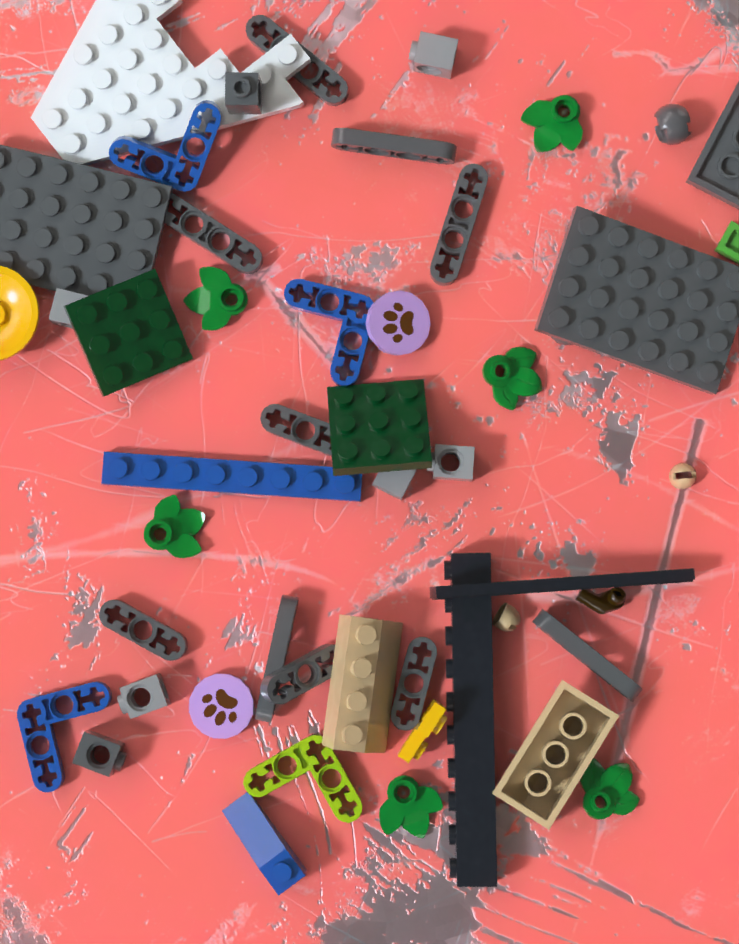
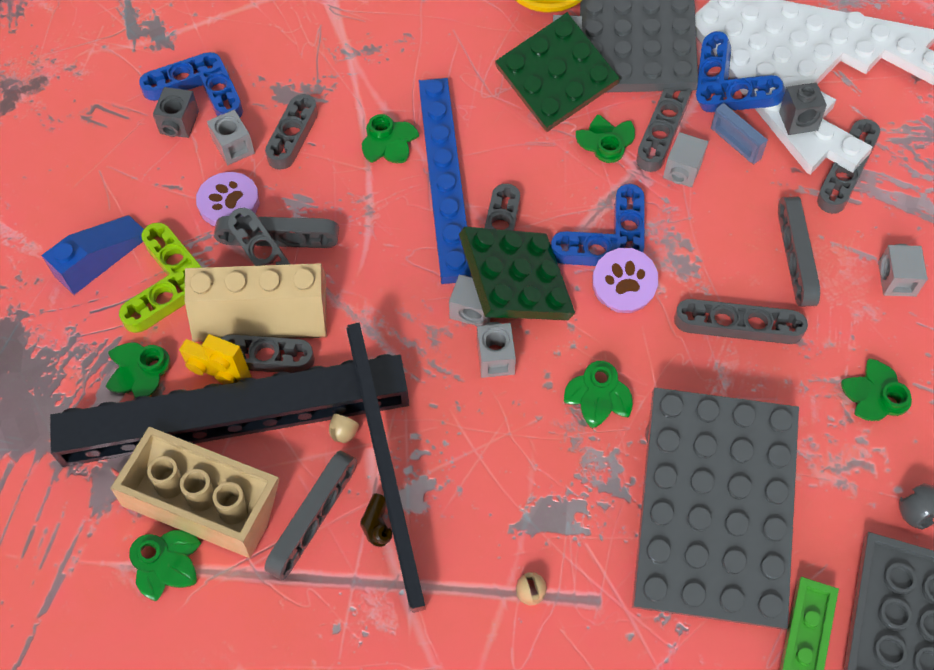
camera: 75 degrees right, 25 degrees down
none -> light grey brick [663,132,709,188]
none -> sand blue tile [711,103,768,164]

